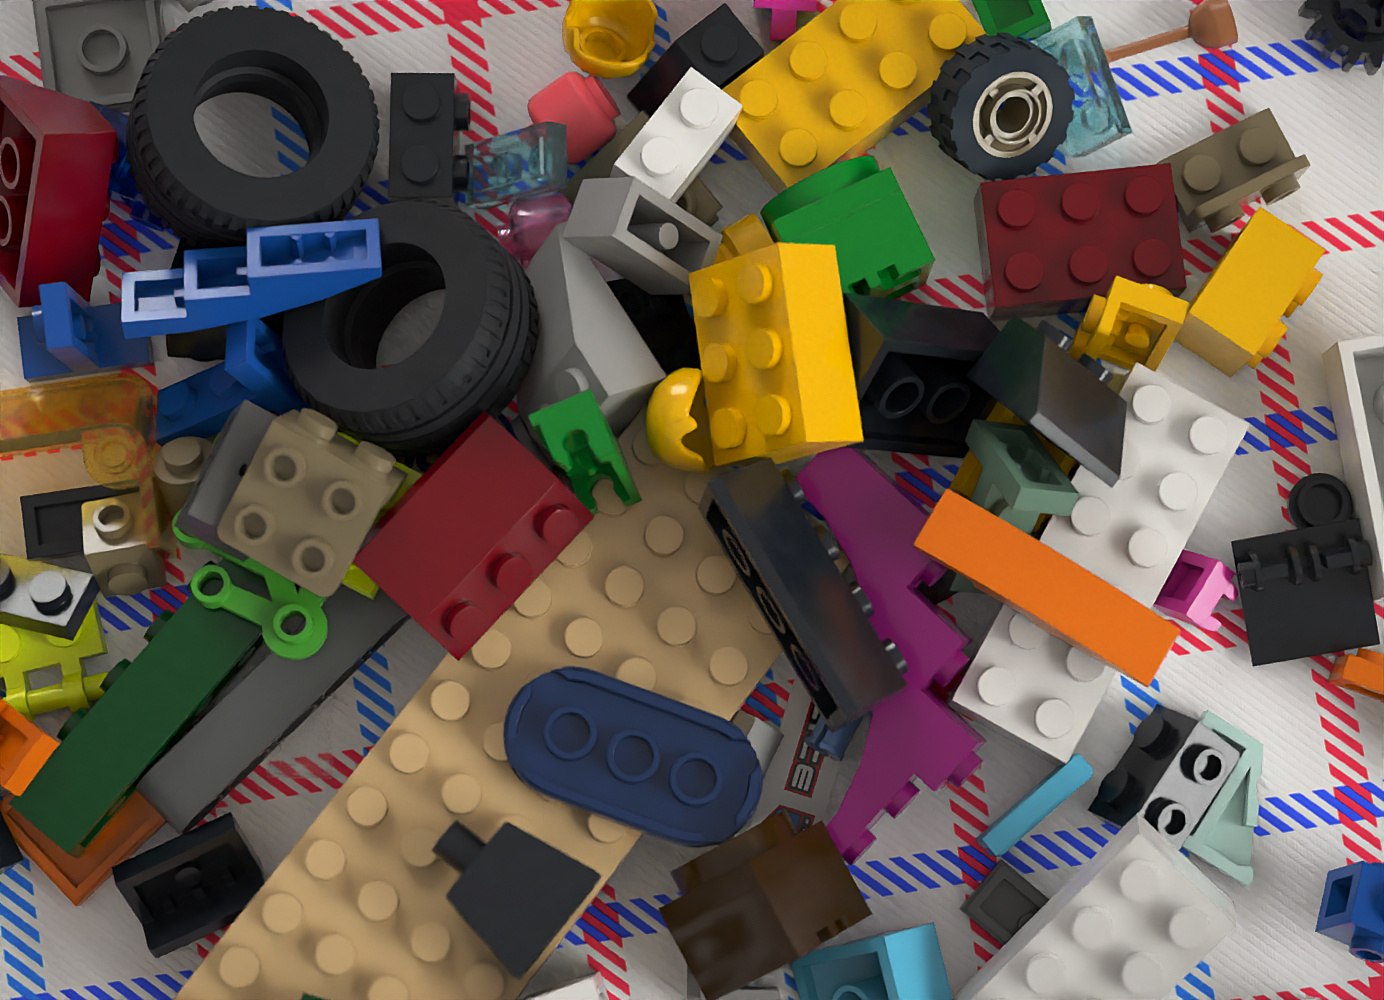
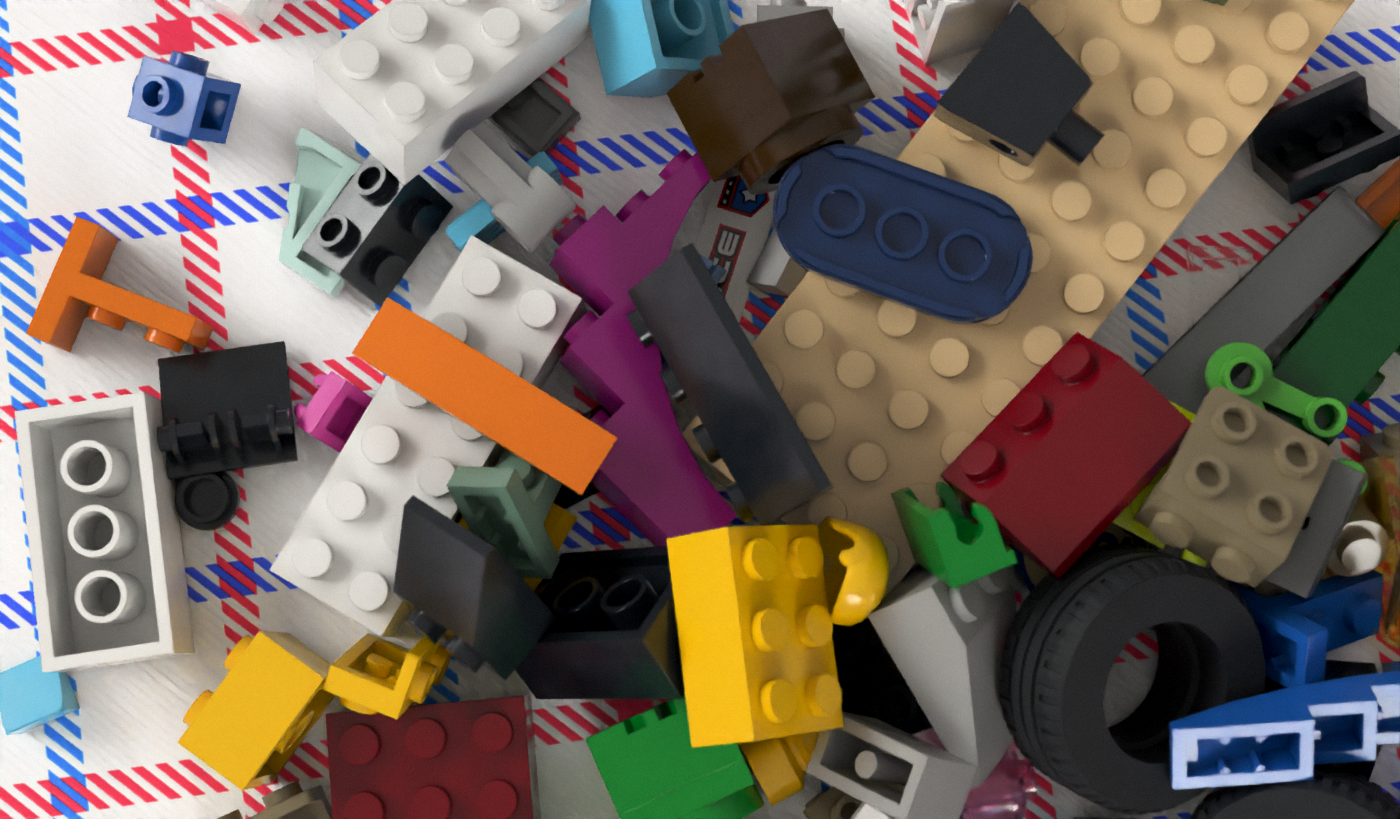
camera: 175 degrees left, 0 degrees up
none -> light grey piece [445,122,577,253]

